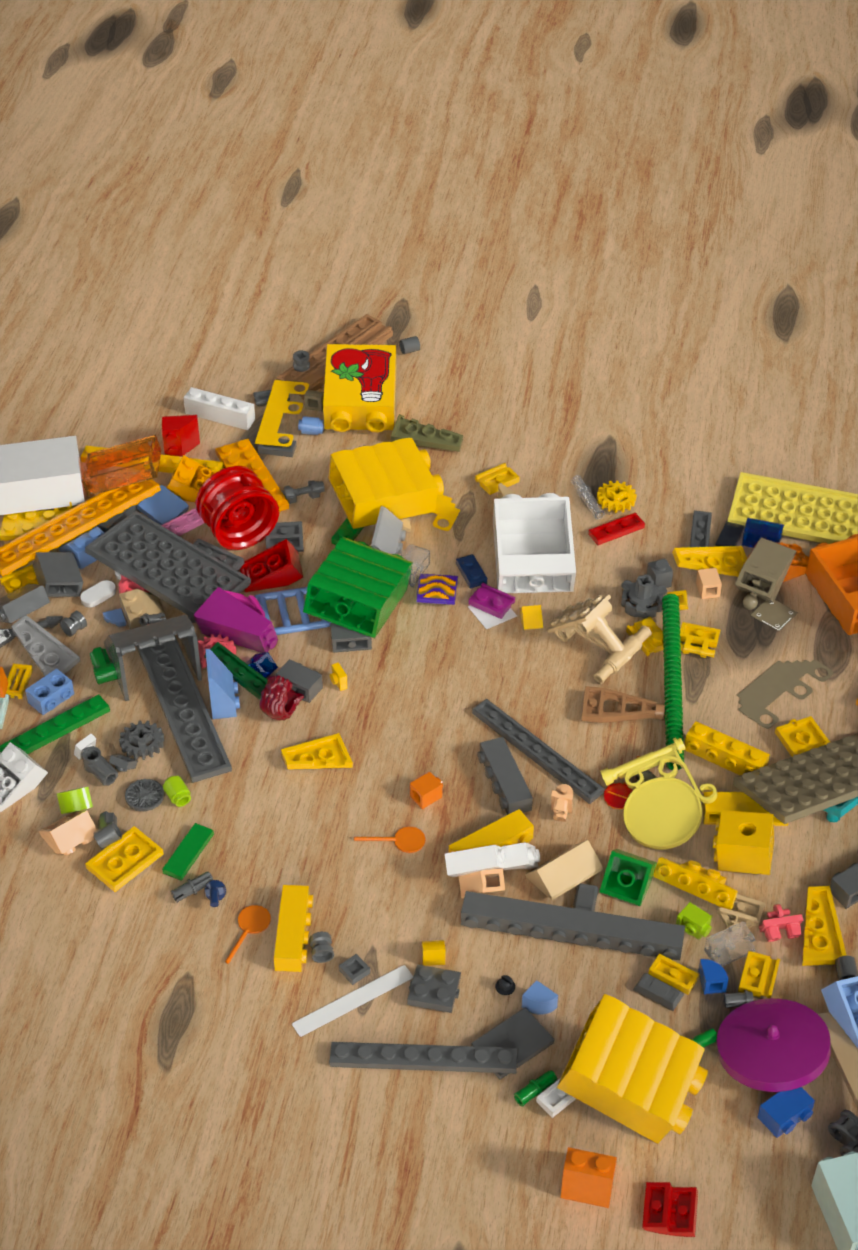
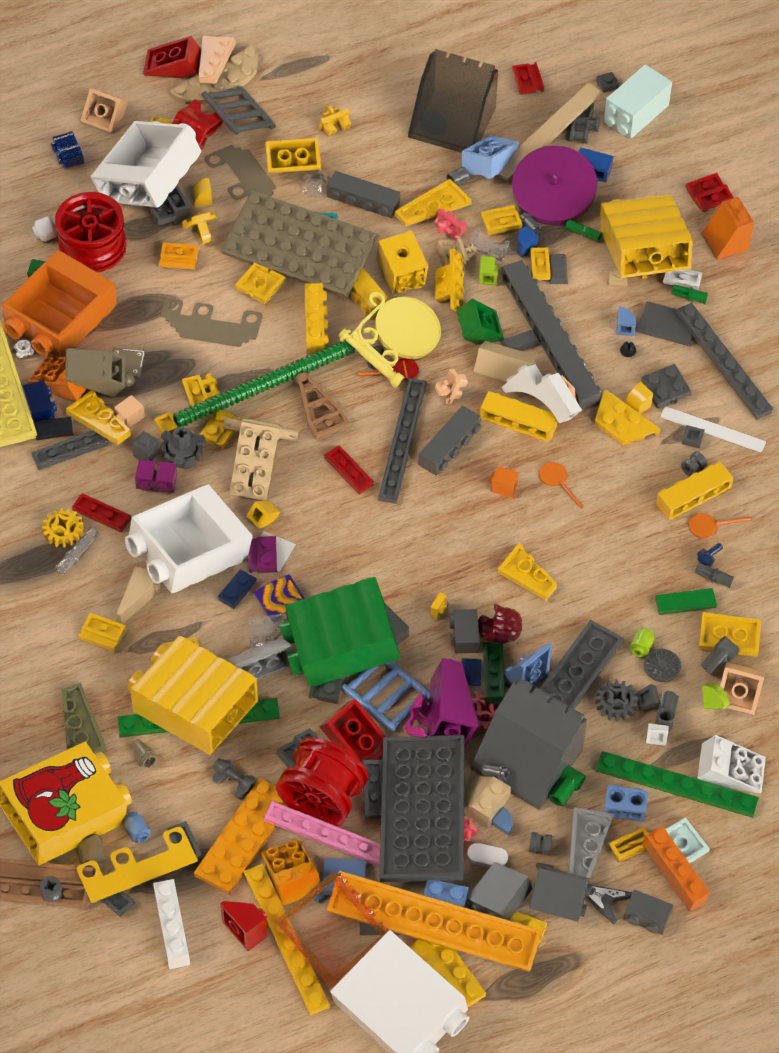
camera: 125 degrees left, 10 degrees up
none -> magenta piece [135,459,177,493]
none -> red tile [324,445,374,495]
none -> yellow wing [594,389,661,445]

